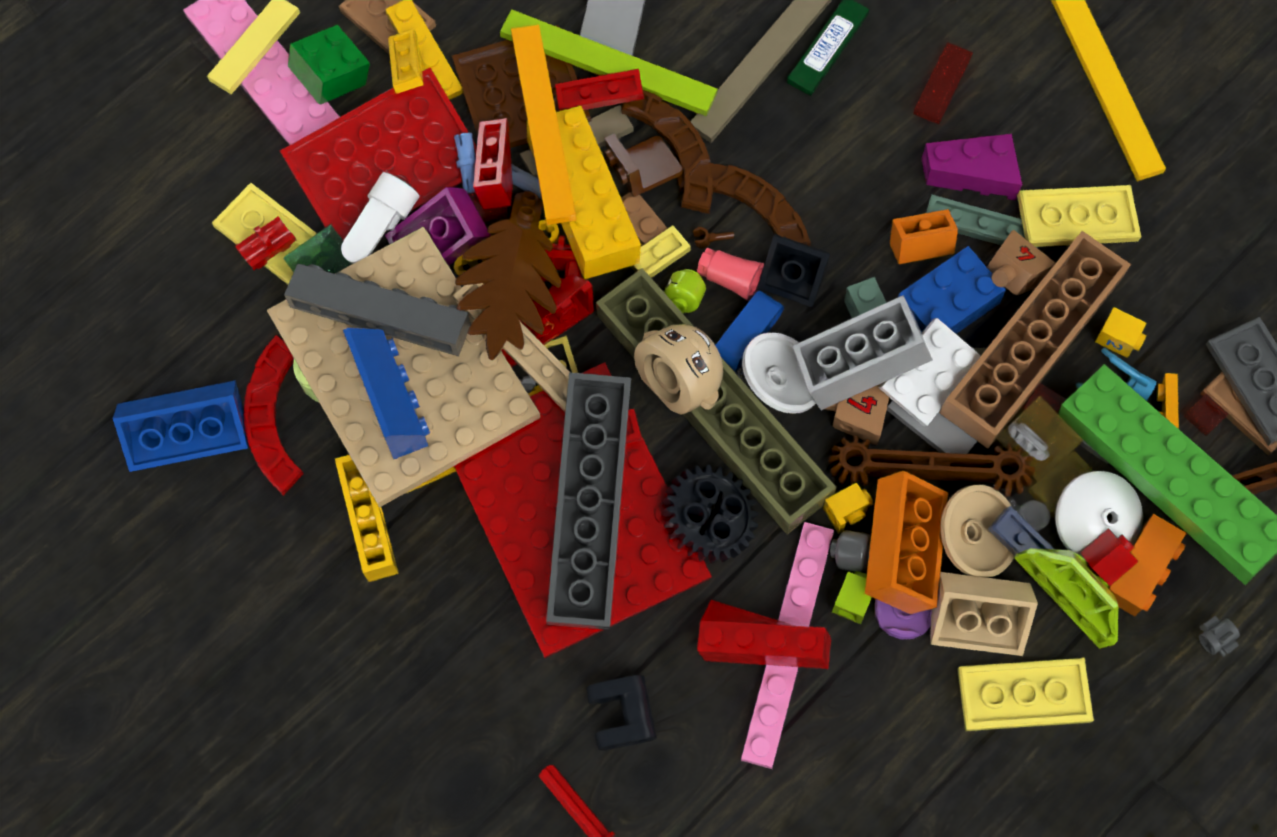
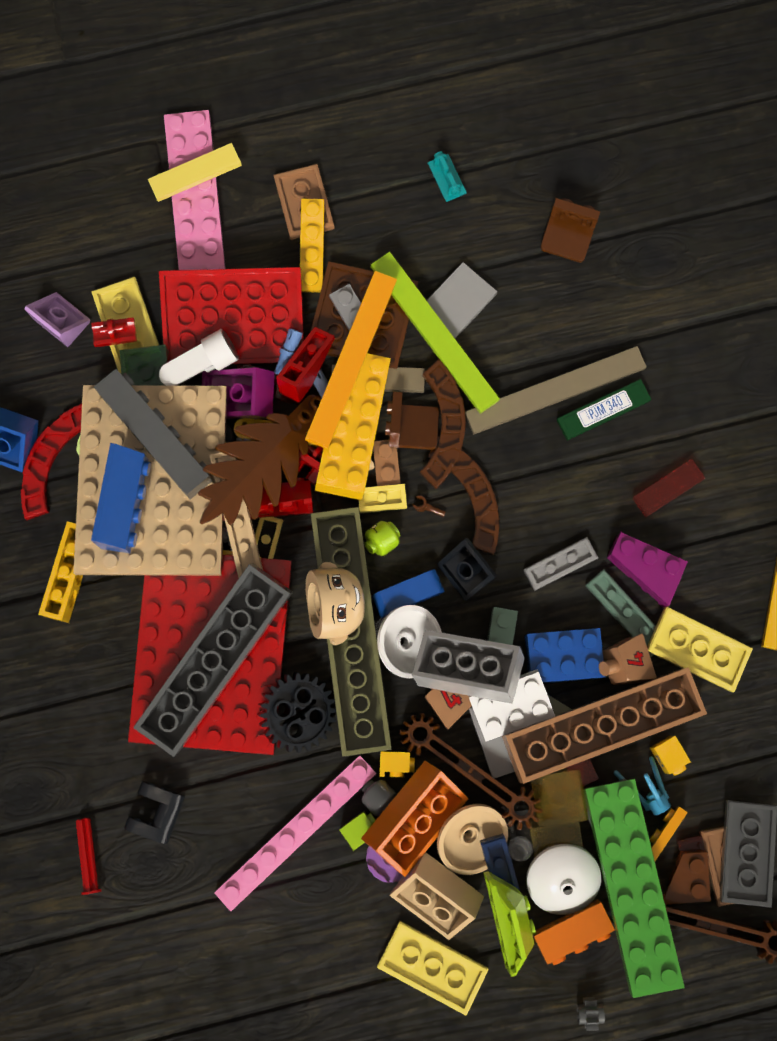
camera: 30 degrees right, 10 degrees up
green brick [288,24,370,105] -> none
yellow tile [388,29,424,94] -> none
red plate [555,69,644,111] -> none
coral plant [697,248,764,301] -> none
red wedge [697,600,831,669] -> none
orange brick [890,209,958,264] -> none
light grey gear [1008,421,1050,461] -> none
red brick [1080,528,1139,586] -> none
none -> lavender slope [25,292,90,347]
none -> light grey plate [329,284,361,332]
none -> light grey tile [524,537,598,591]
none -> reddish brown wing [664,849,711,905]

